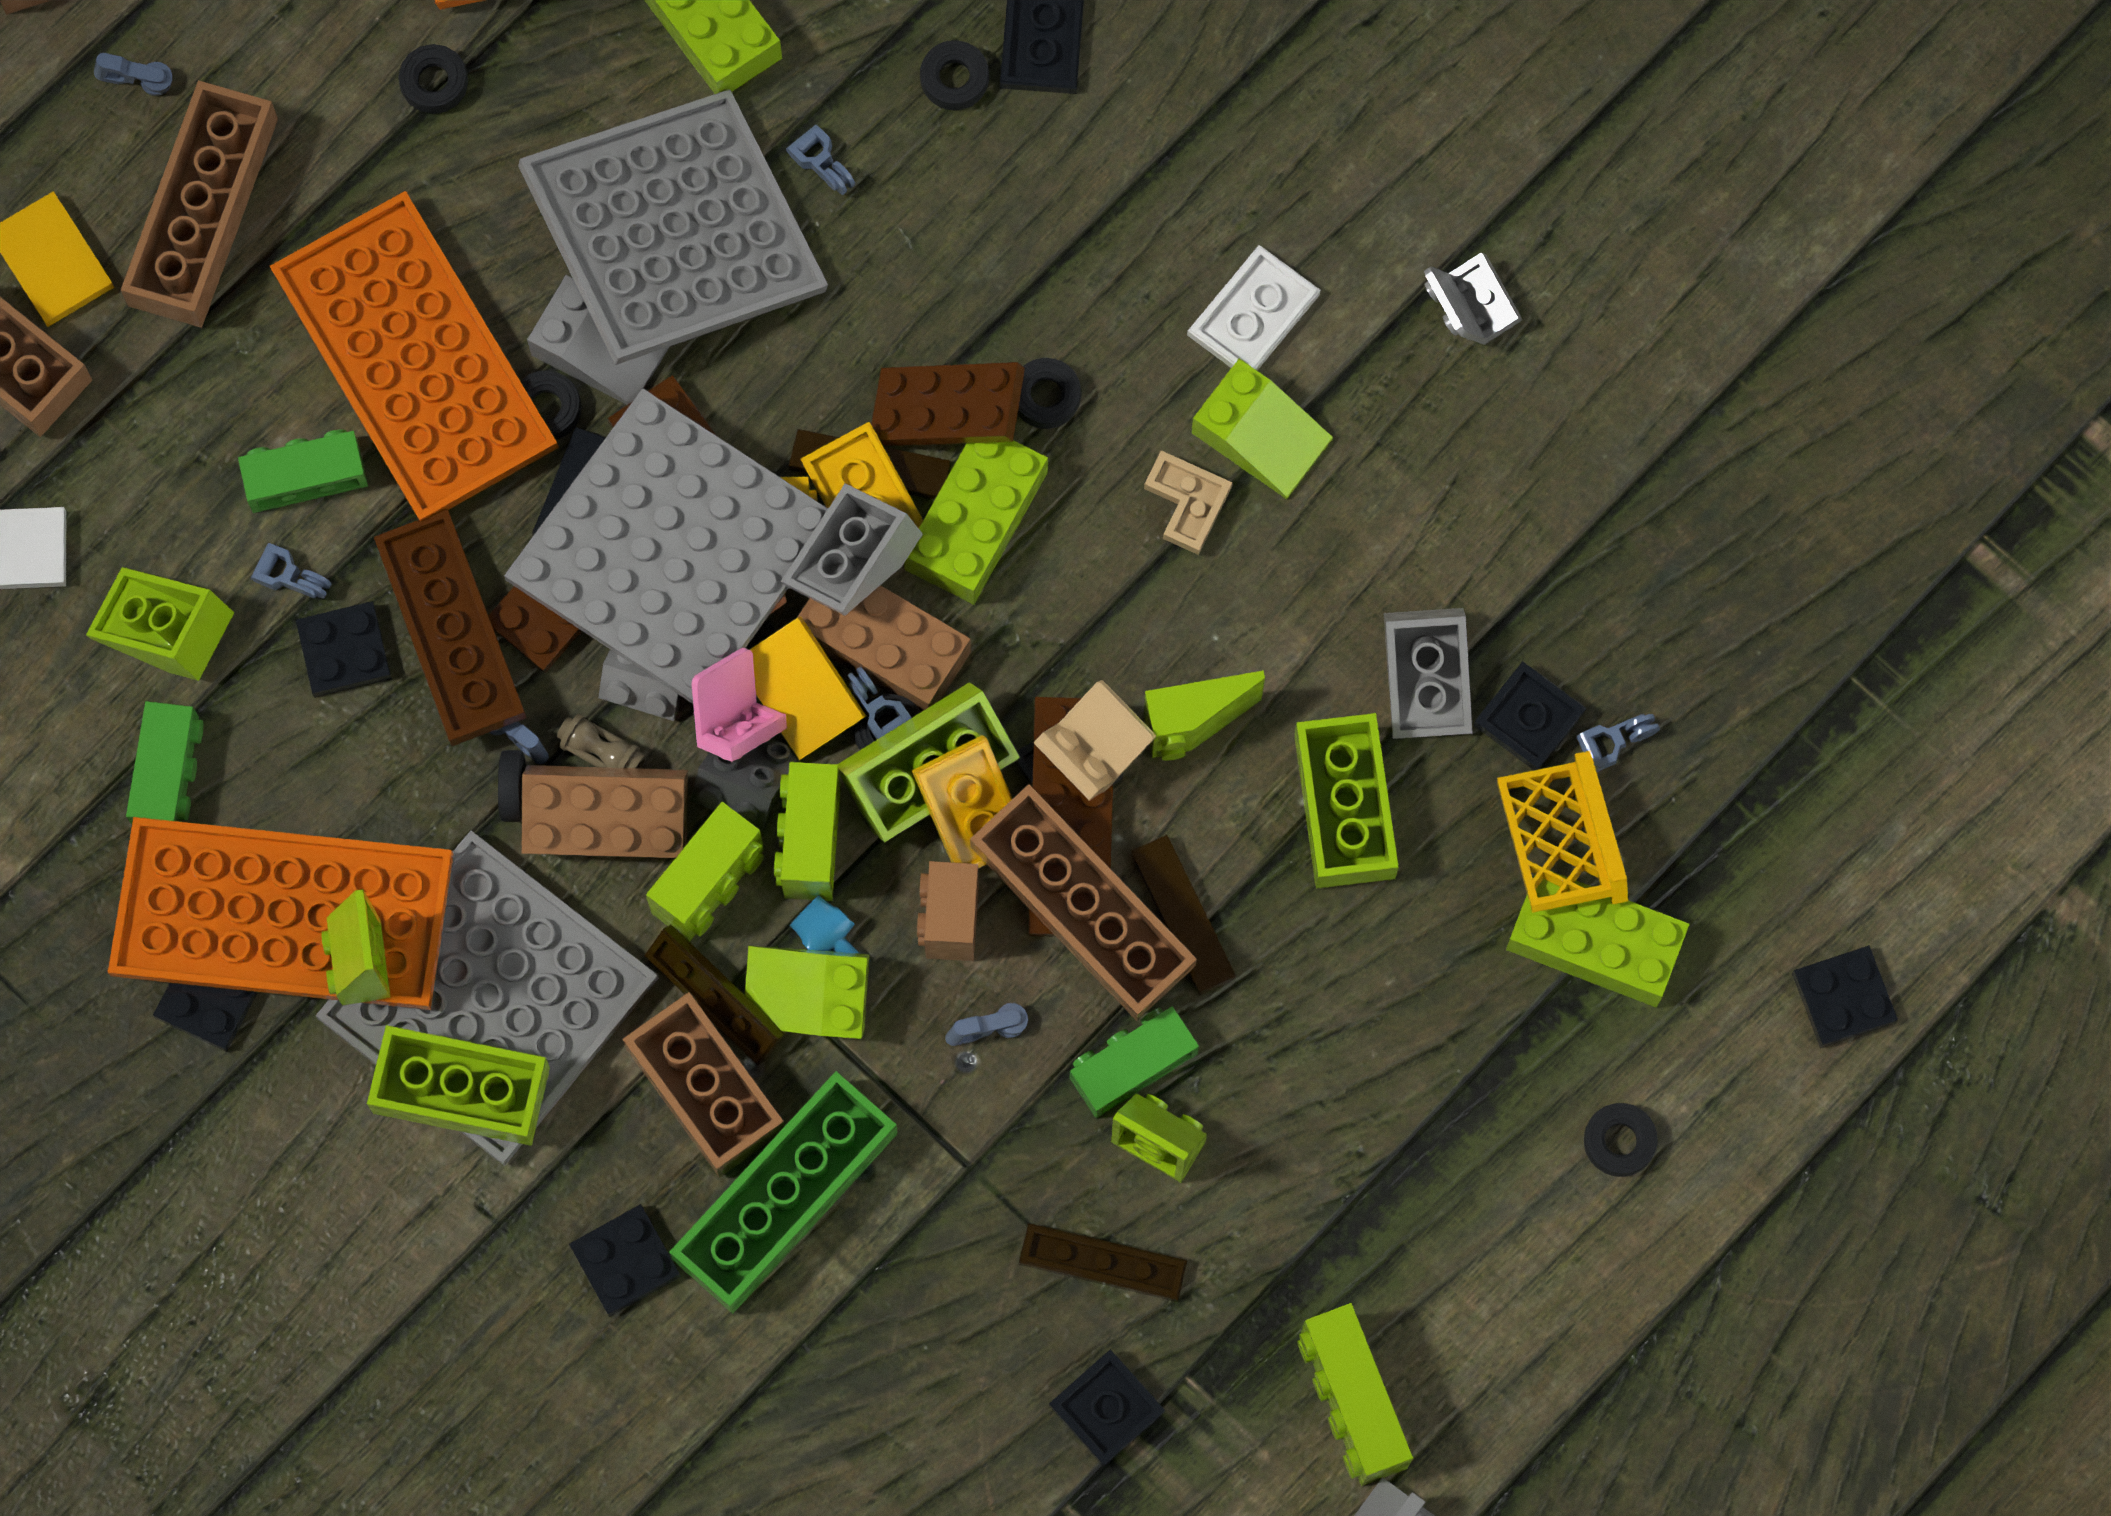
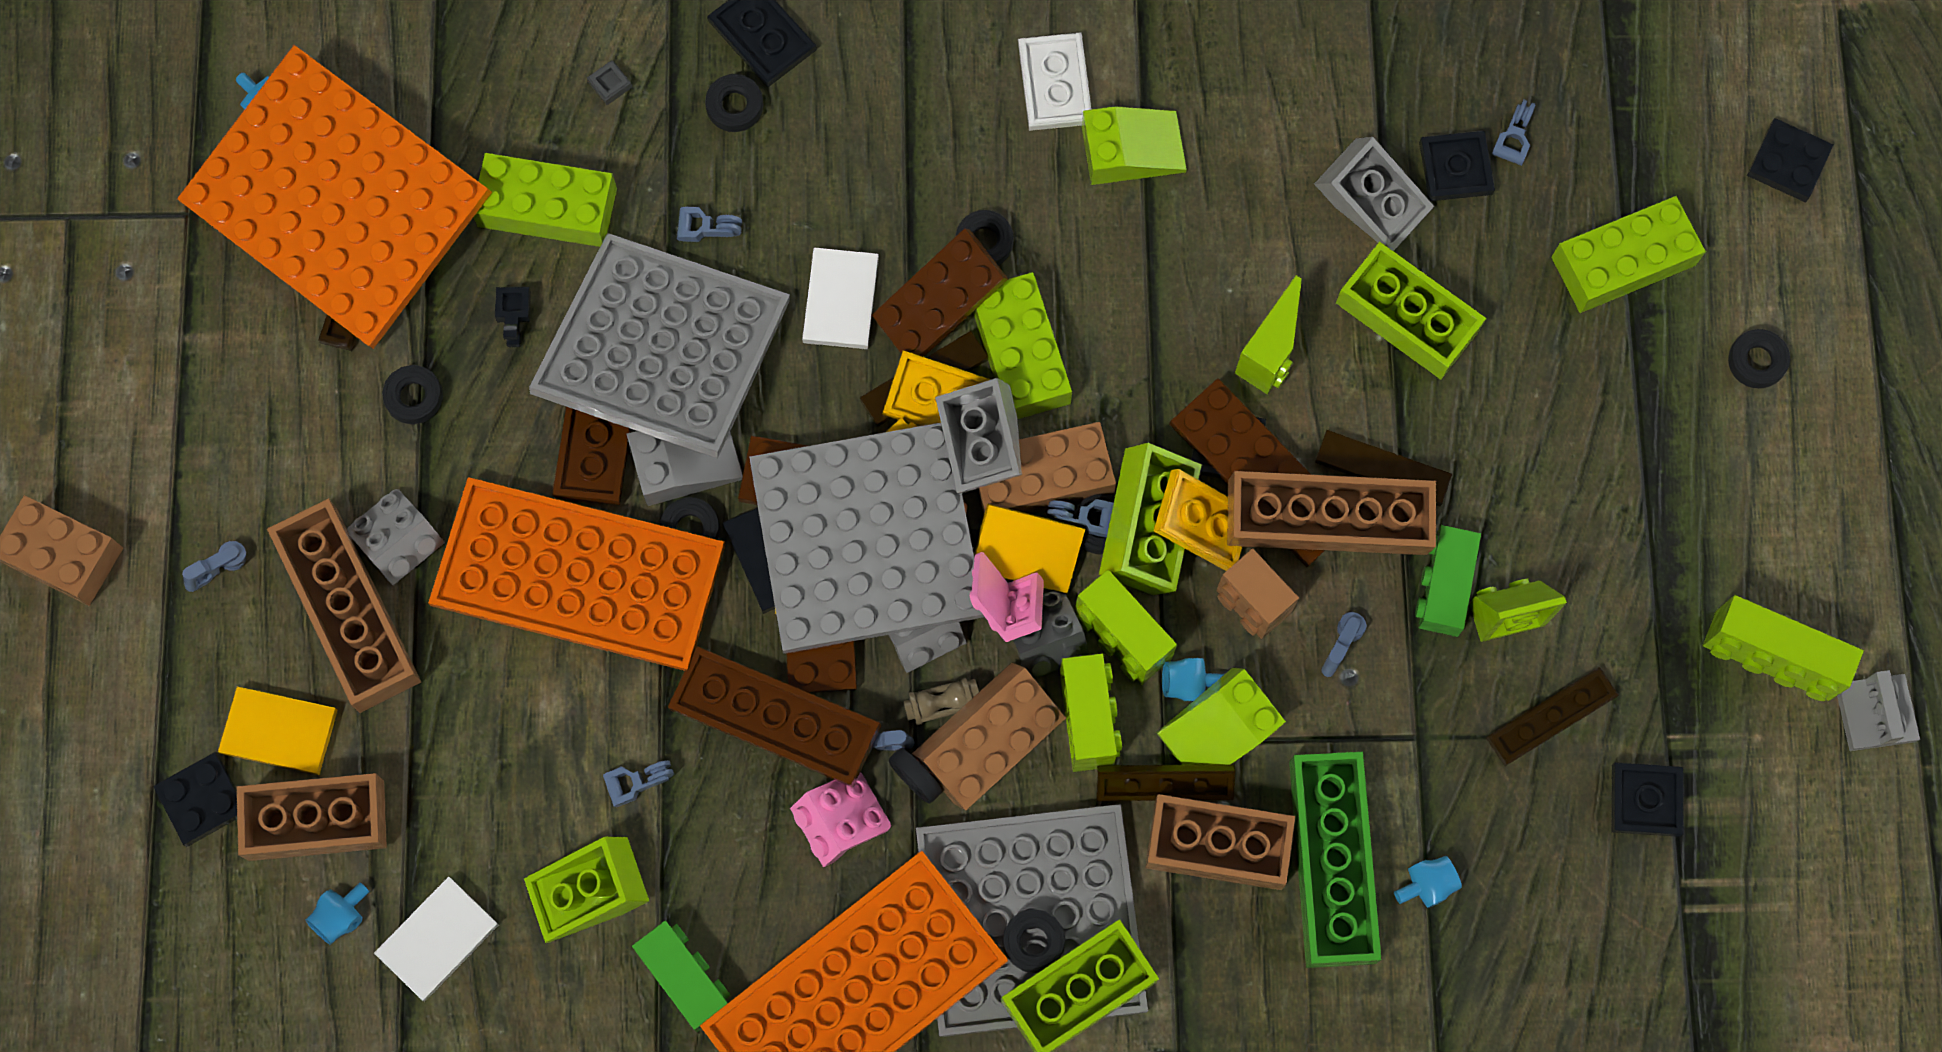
camera: 45 degrees left, 0 degrees up
bright green brick [238,429,368,513] -> none
black plate [296,601,392,698] -> none
lime slope [322,889,391,1006] -> none
black plate [569,1204,681,1317] -> none
tan bracket [1034,680,1156,800] -> none
tan plate [1144,451,1232,555] -> none
yellow fence [1497,751,1628,913] -> none
none -> light grey bracket [347,489,445,585]
none -> black plate [495,287,531,347]
none -> reddish brown plate [553,407,631,505]
none -> bright pink bracket [790,772,891,868]
none -> white tile [802,248,879,349]
none -> black tyre [1003,909,1065,973]
none -> dark azure piece [1394,856,1462,908]

